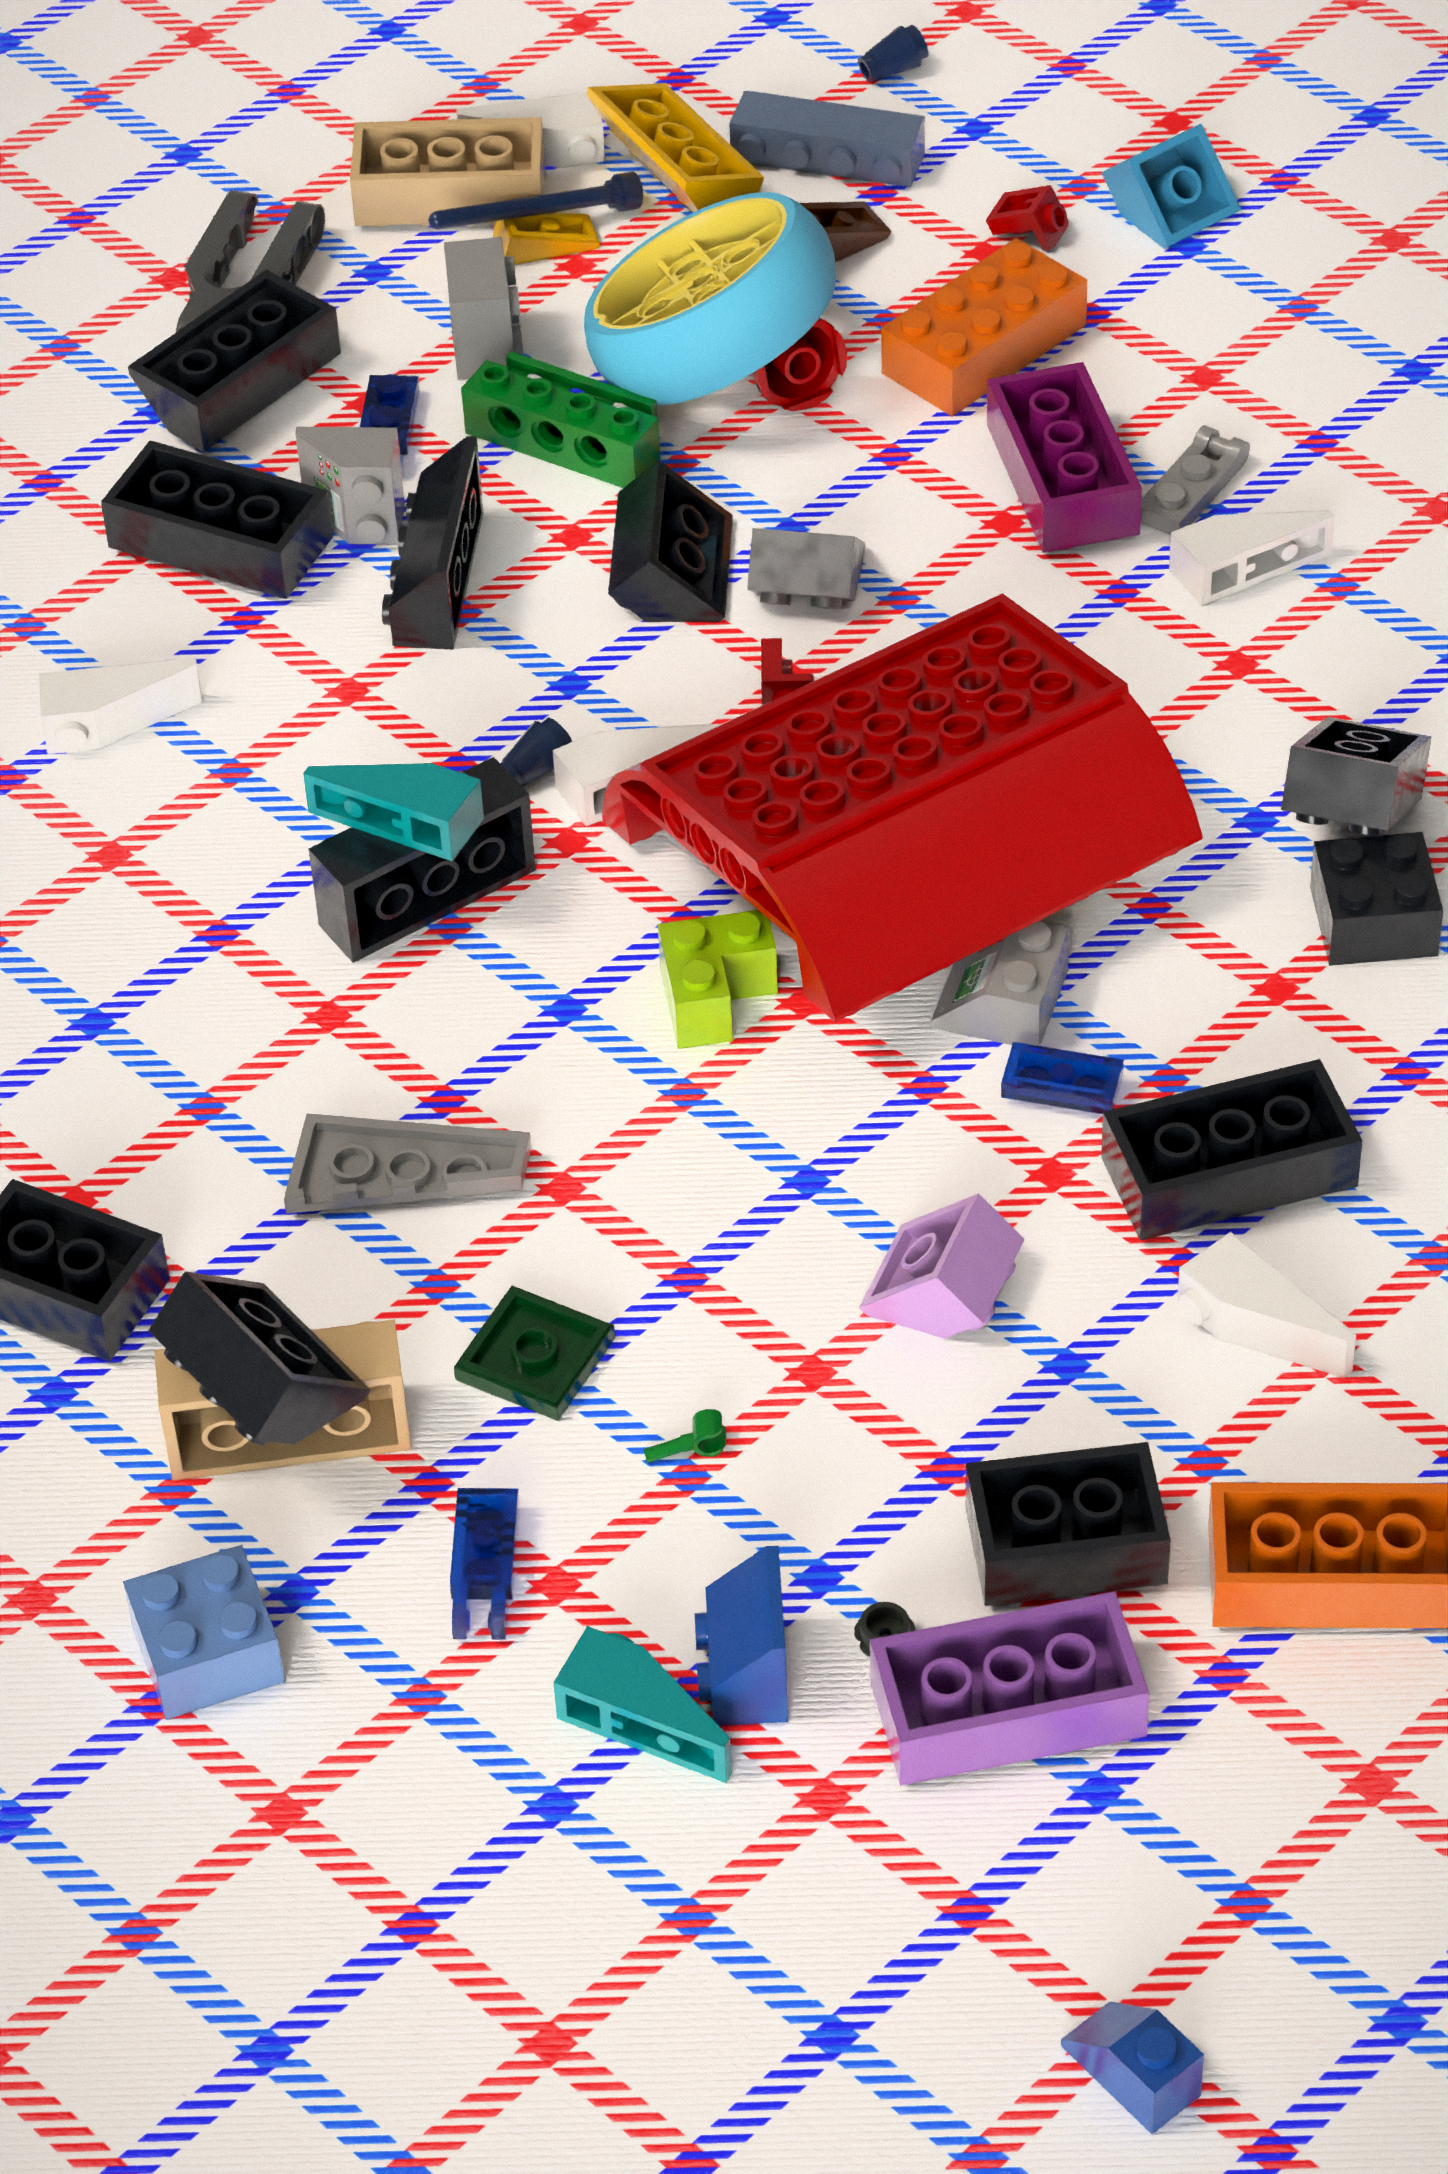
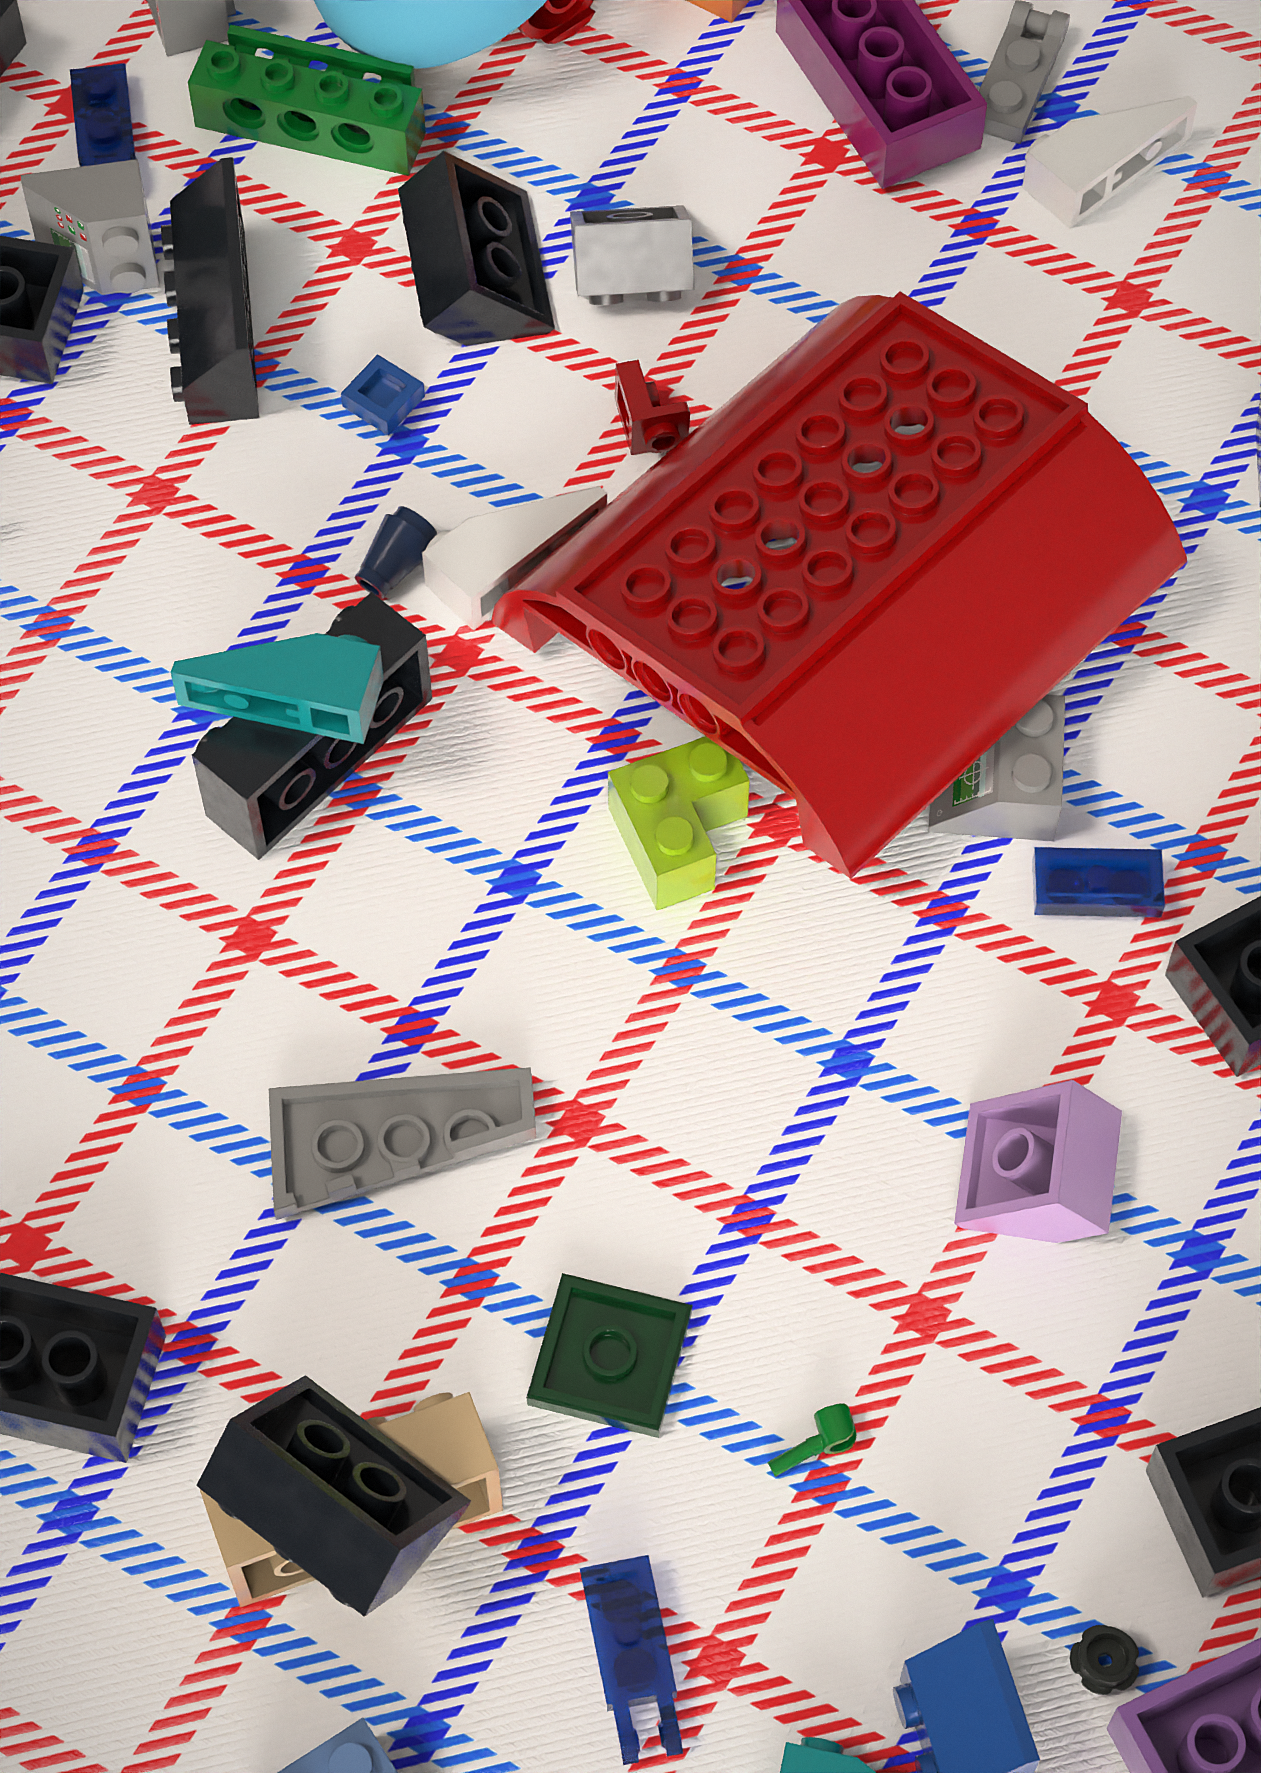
camera: 15 degrees left, 15 degrees up
none -> blue plate [341,354,425,436]

